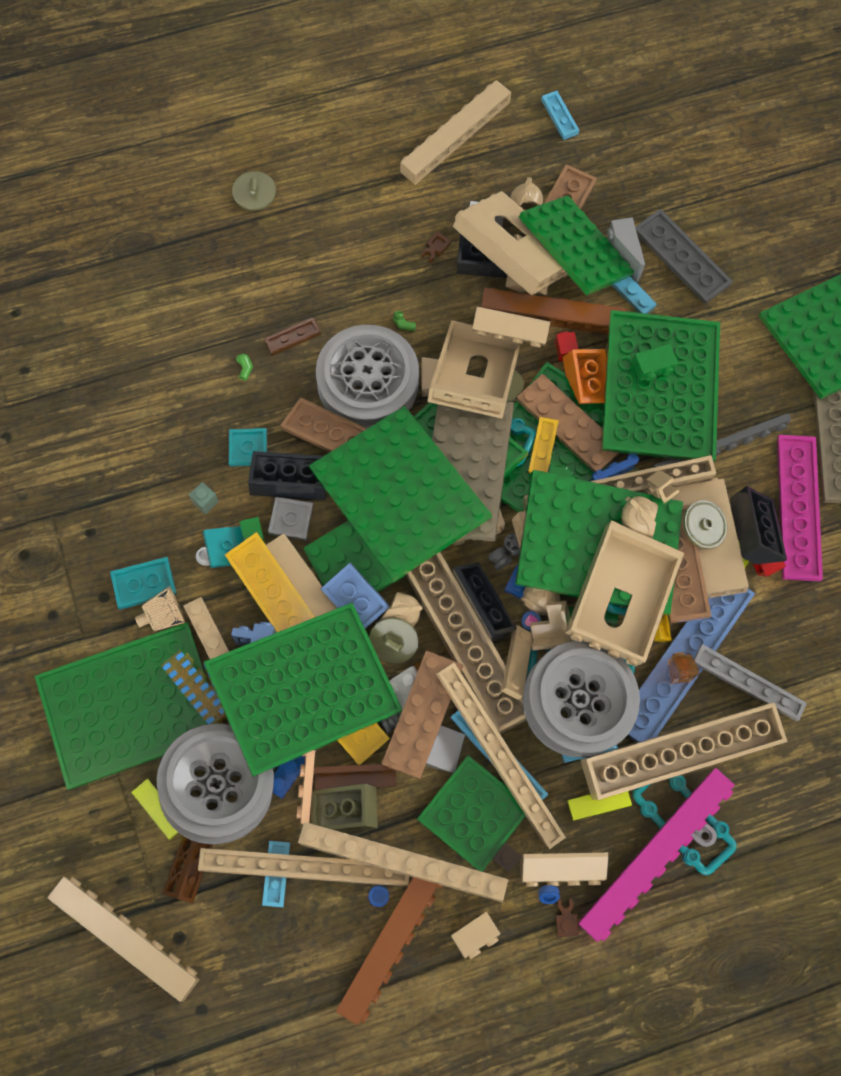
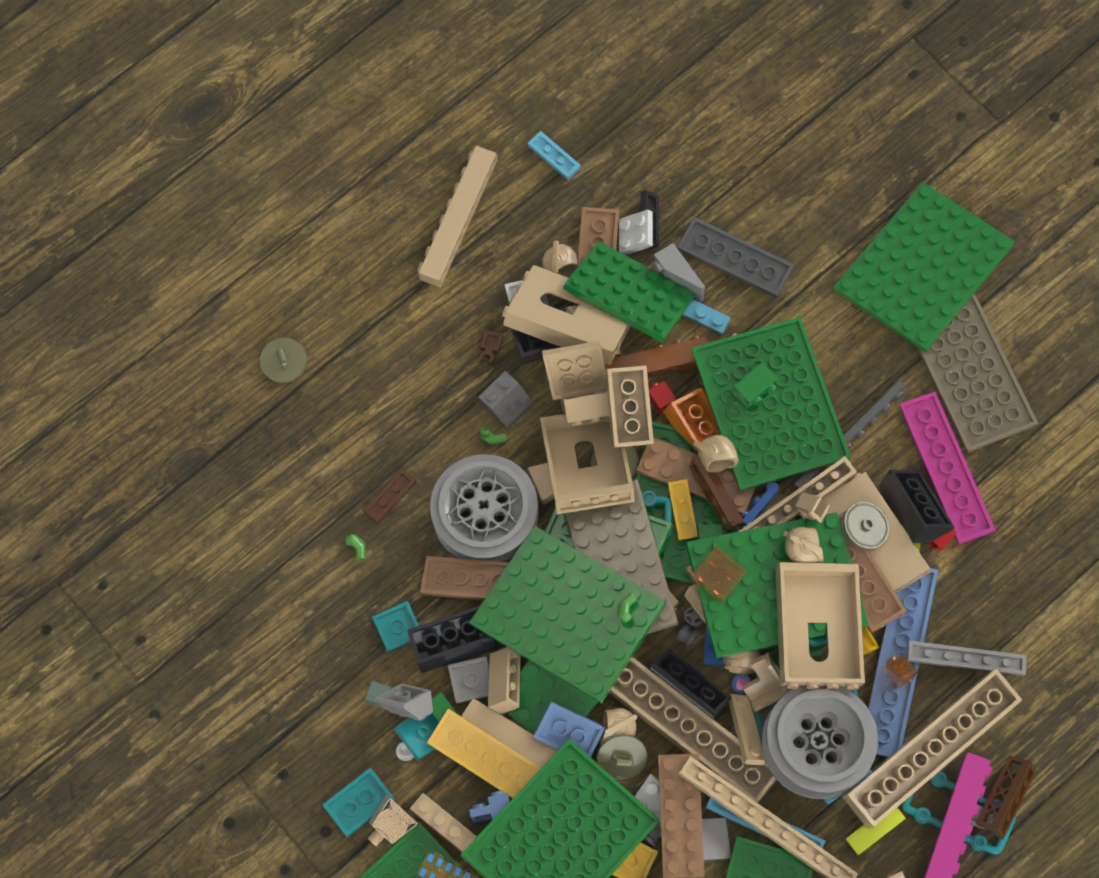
camera: 15 degrees left, 0 degrees up
none -> light grey slope [374,683,433,720]
none -> flat silver slope [478,371,533,429]
none -> tan brick [488,647,521,714]
none -> tan plate [542,341,607,400]
none -> tan brick [605,365,654,448]
none -> bright green arm [617,592,637,622]
none -> white plate [619,210,653,255]
none -> black plate [640,190,659,249]
none -> reddish brown fence [689,455,744,532]
none -> clear orange plate [691,546,748,603]
none -> tan helmet [693,435,739,472]
none -> reddish brown fence [976,755,1036,840]

